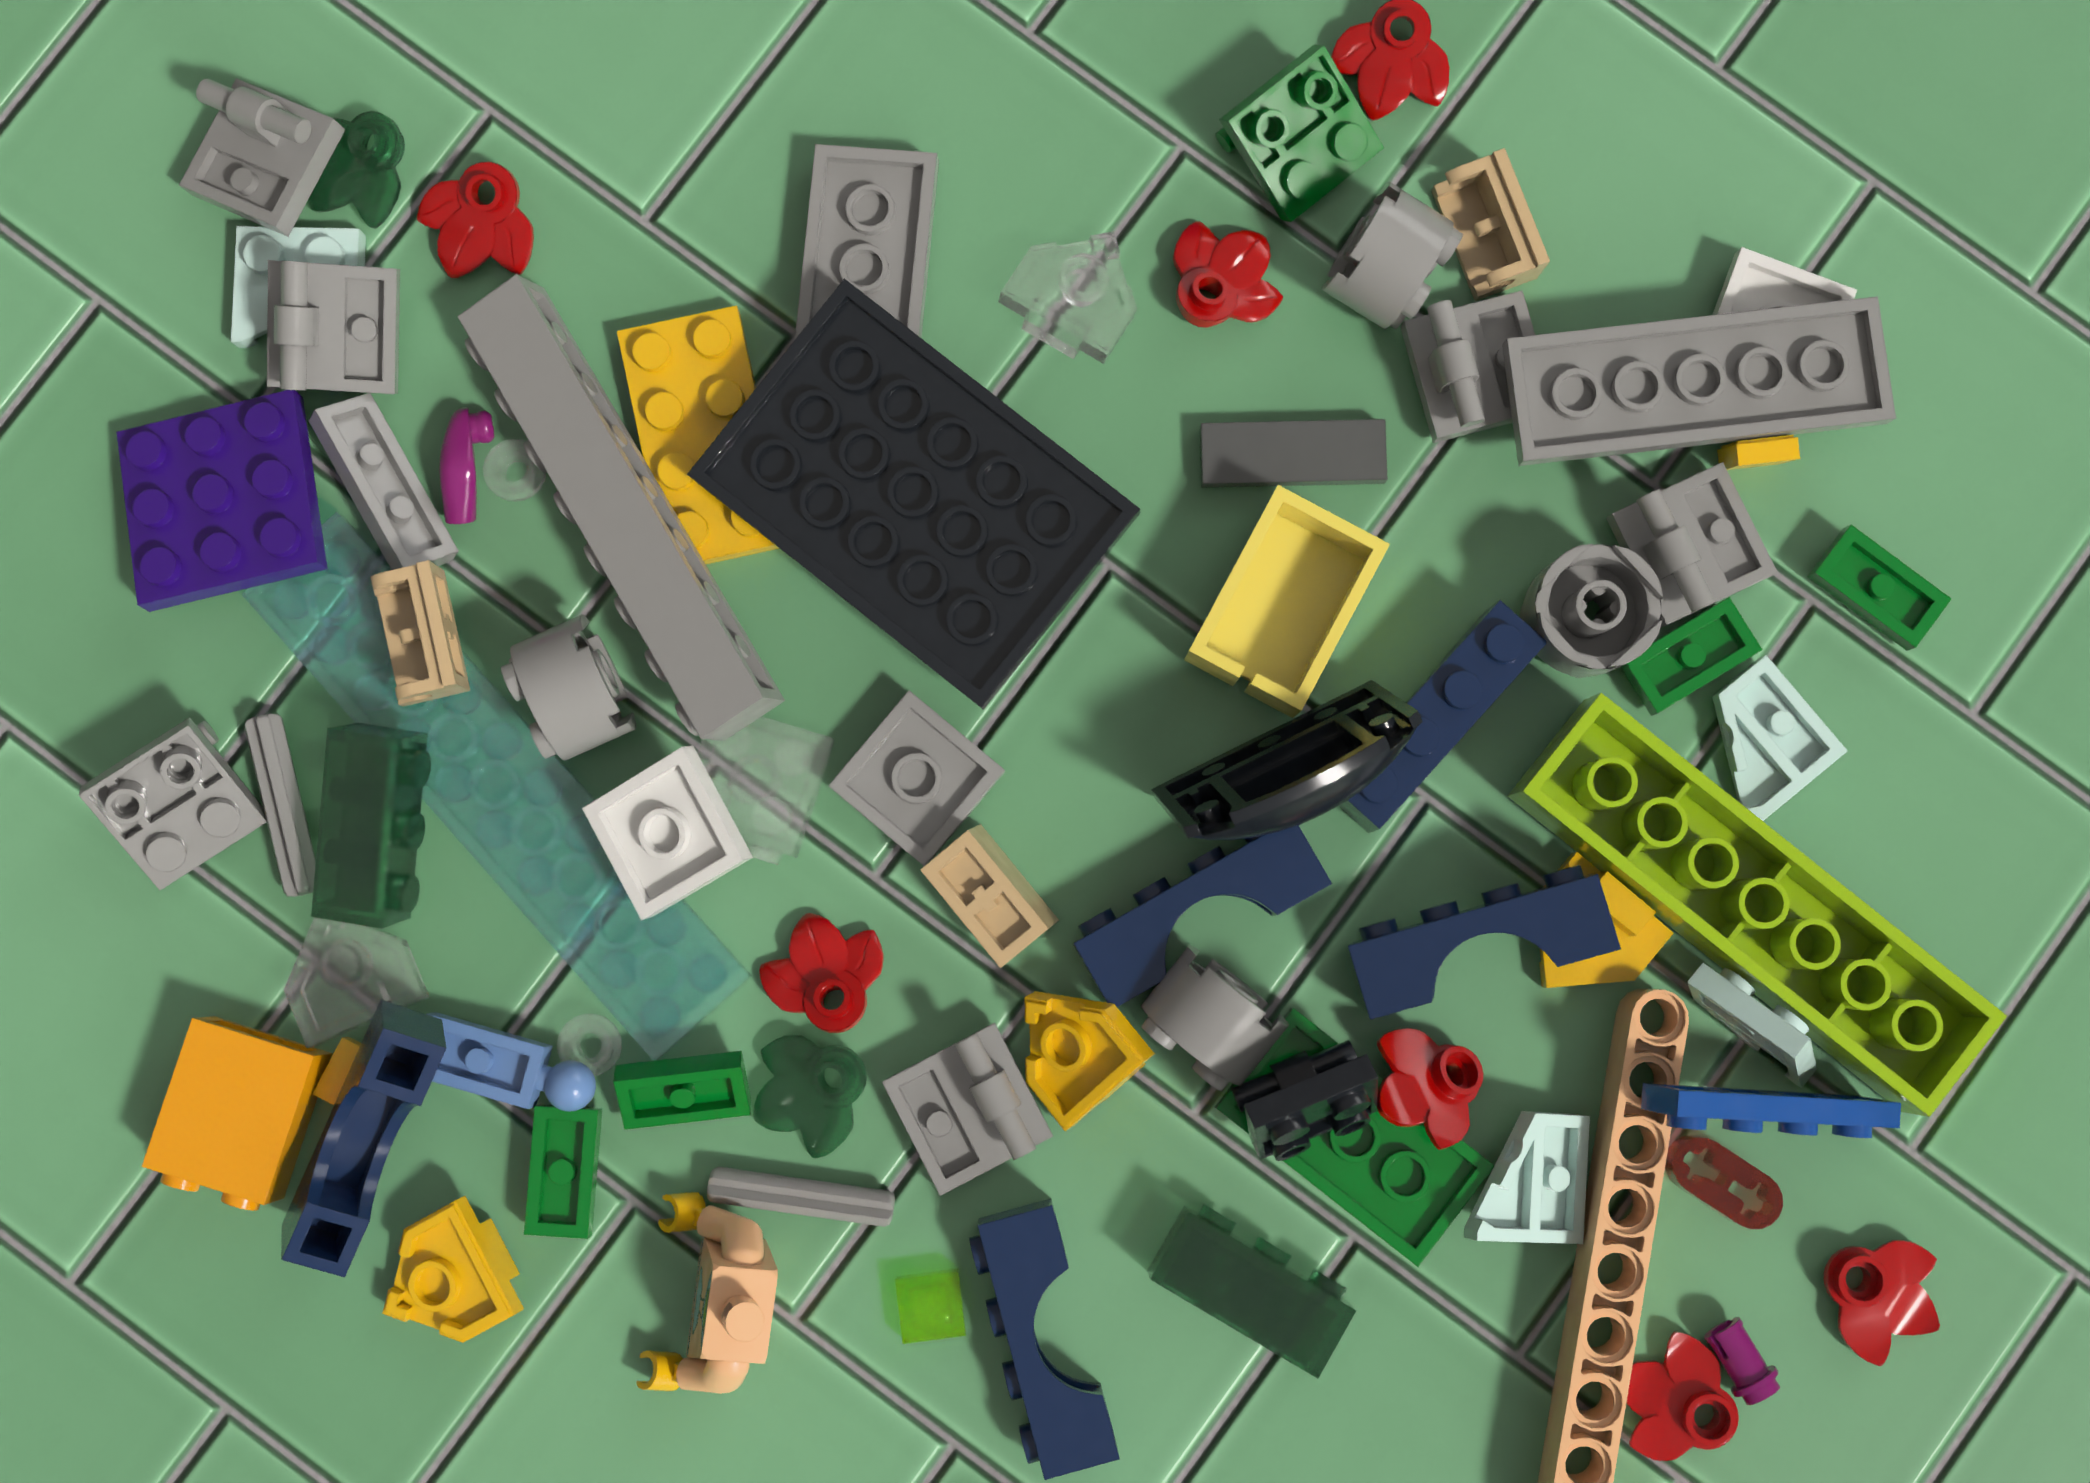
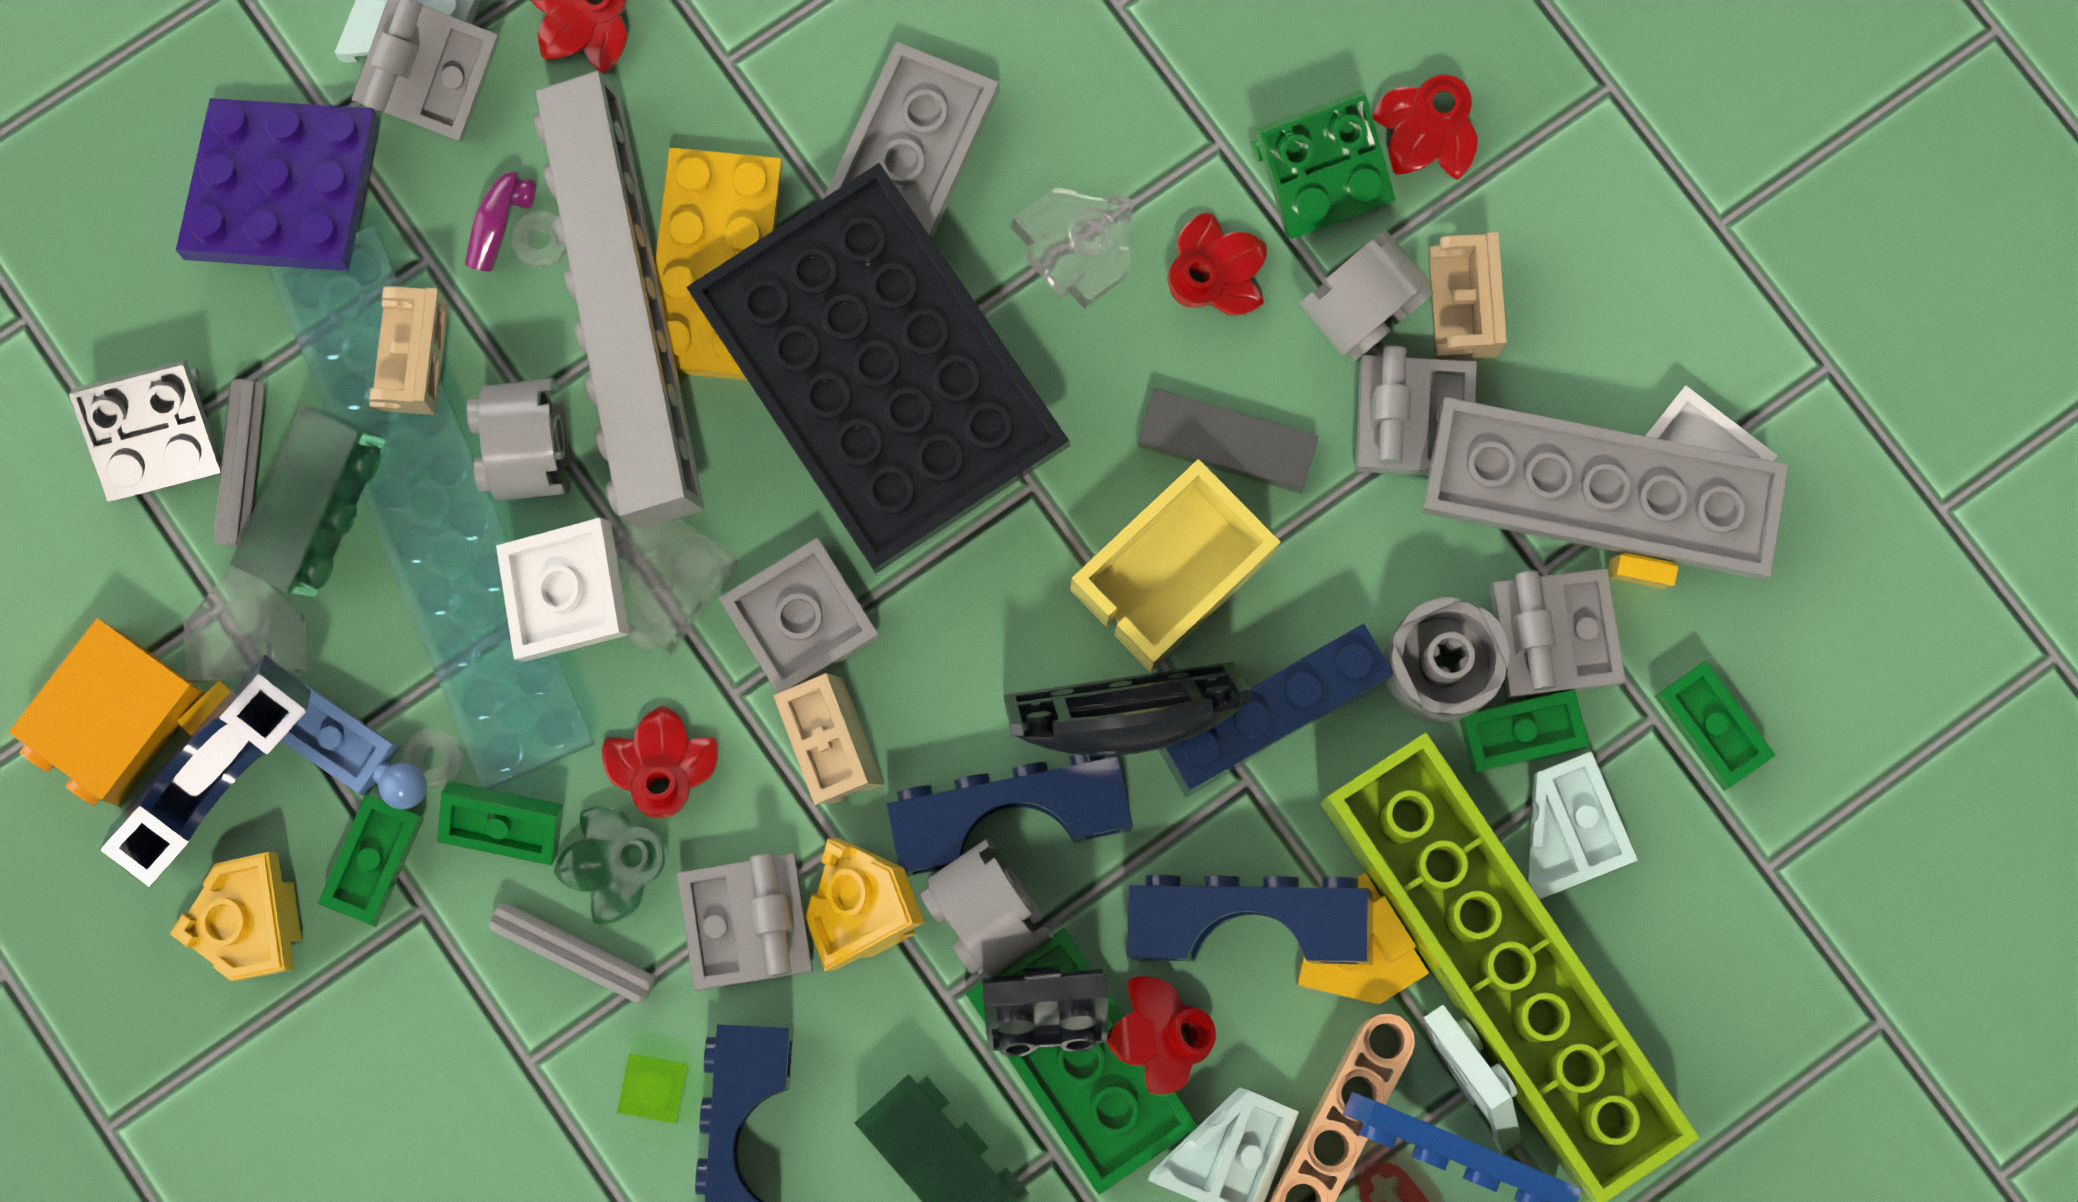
camera: 20 degrees right, 5 degrees down
light grey plate [309,393,459,570] -> none
light nougat torso [636,1192,778,1394] -> none

